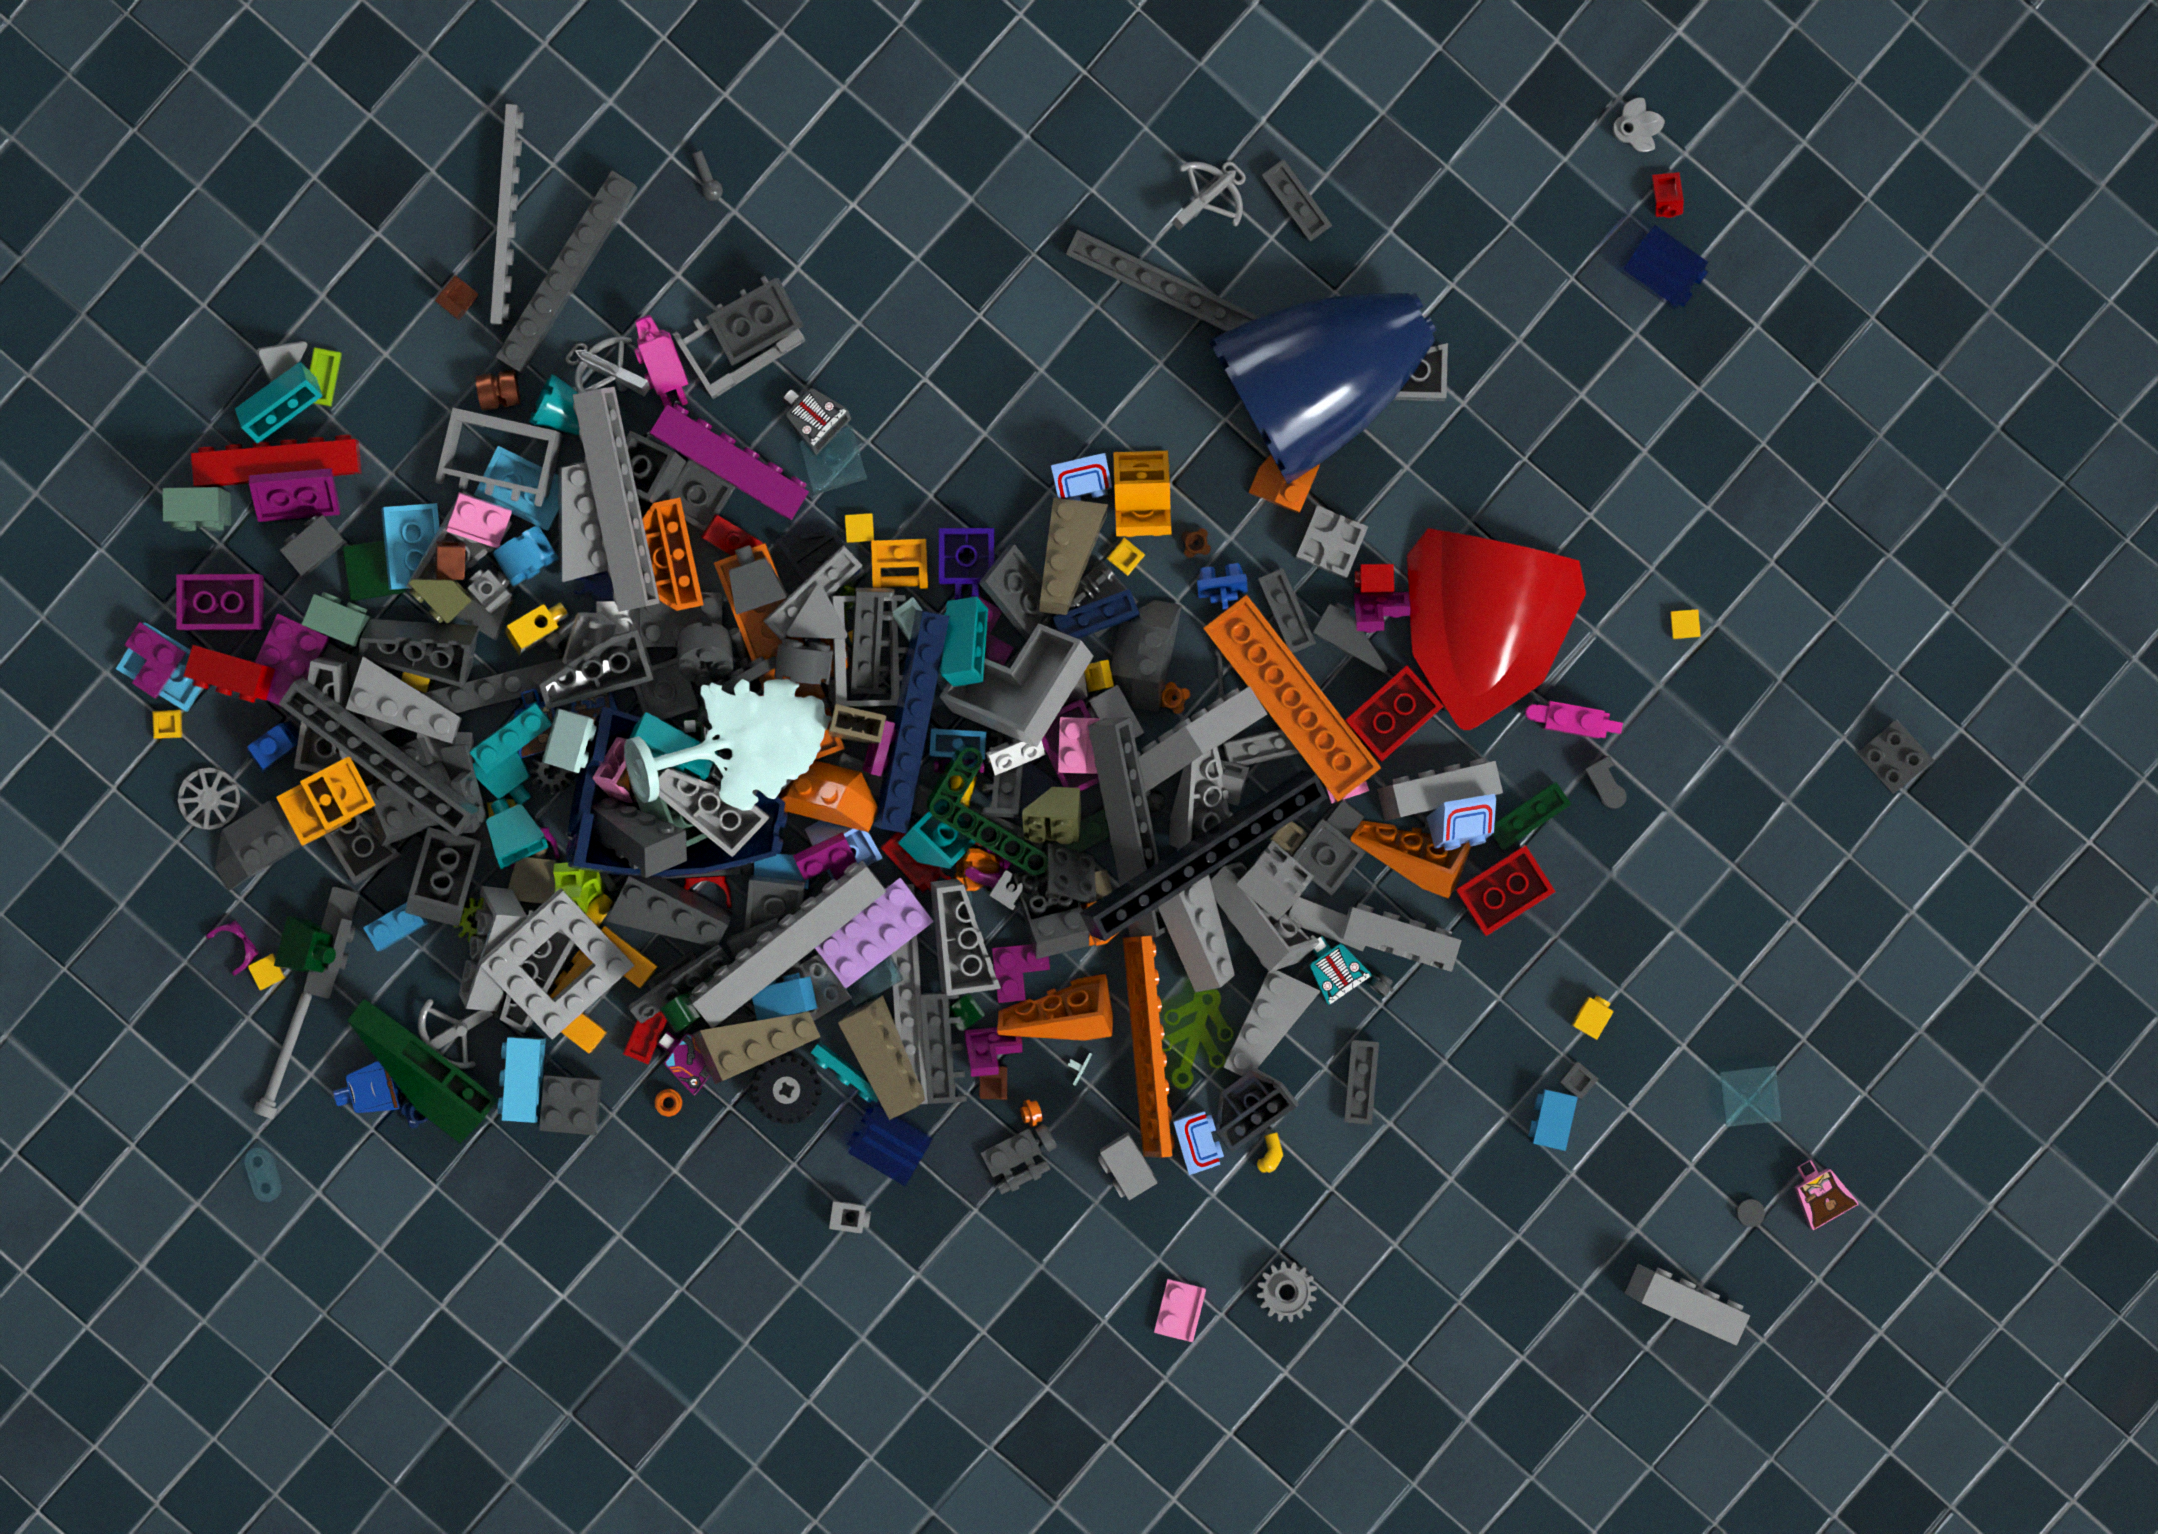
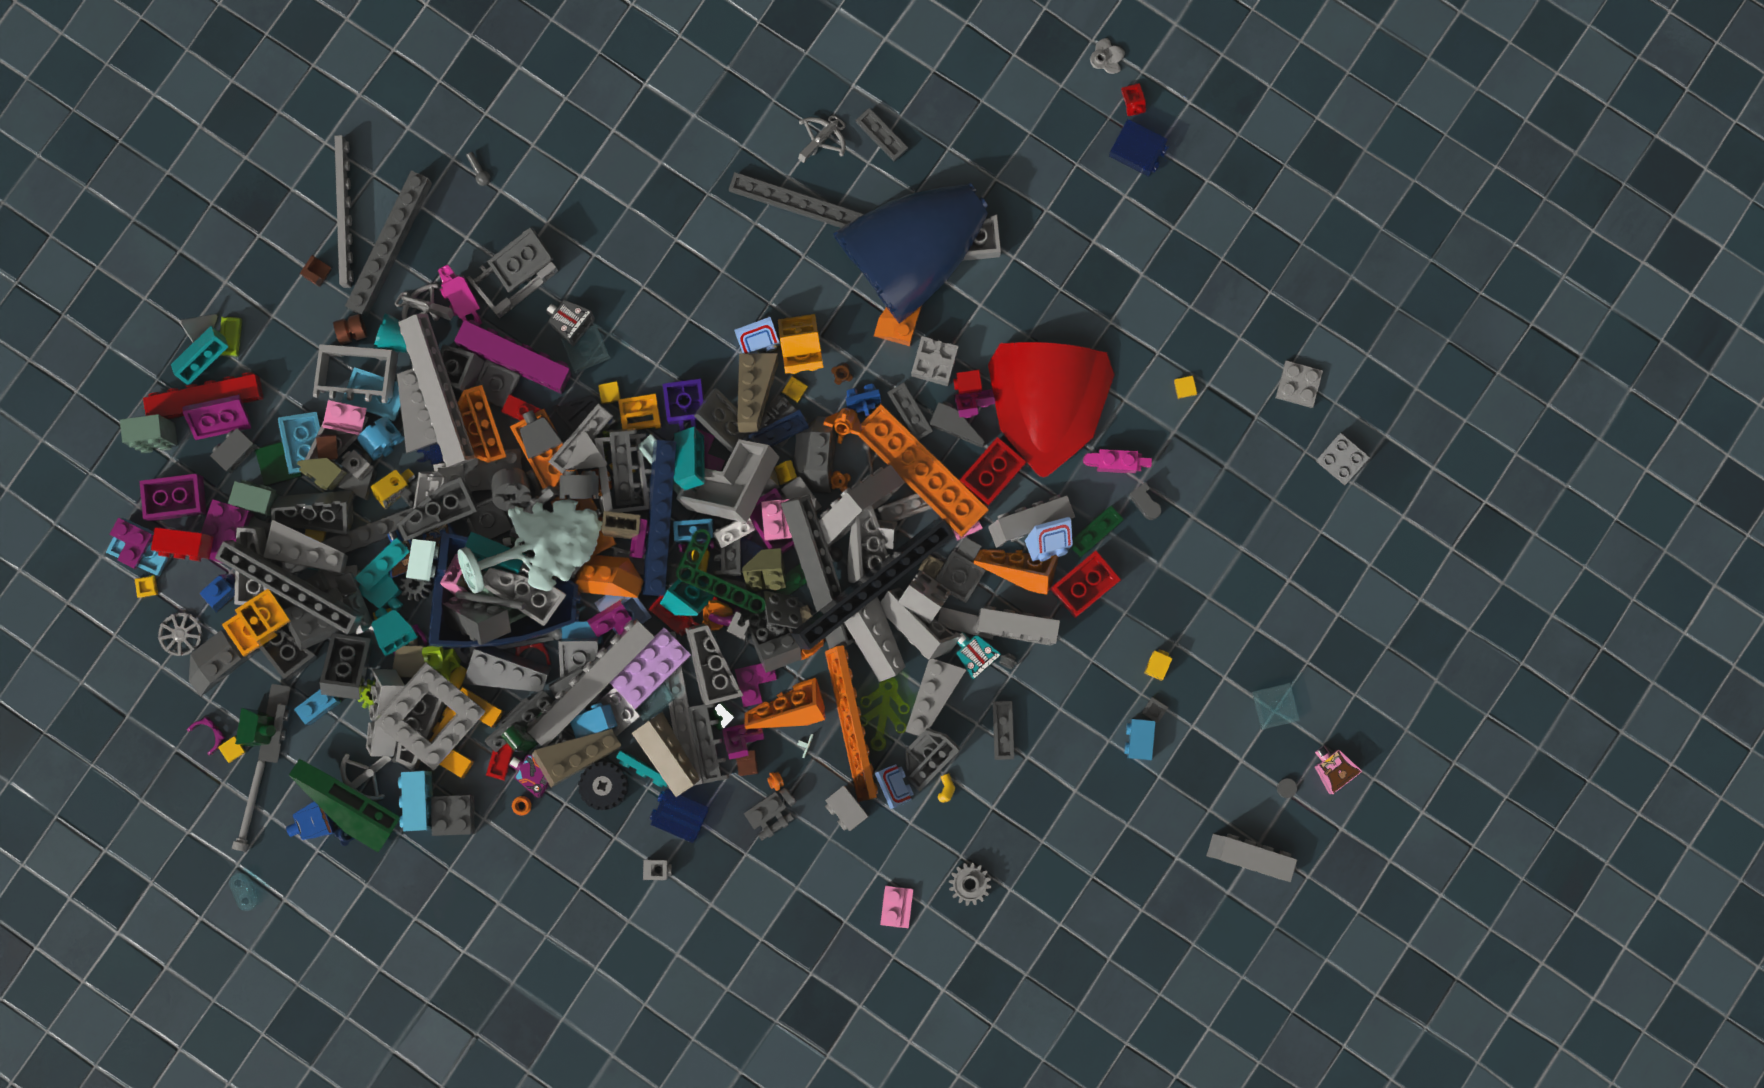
camera: 10 degrees left, 5 degrees down
none -> dark grey bar [456,590,526,610]
none -> orange brick [823,408,862,444]
none -> light grey plate [1275,361,1323,408]

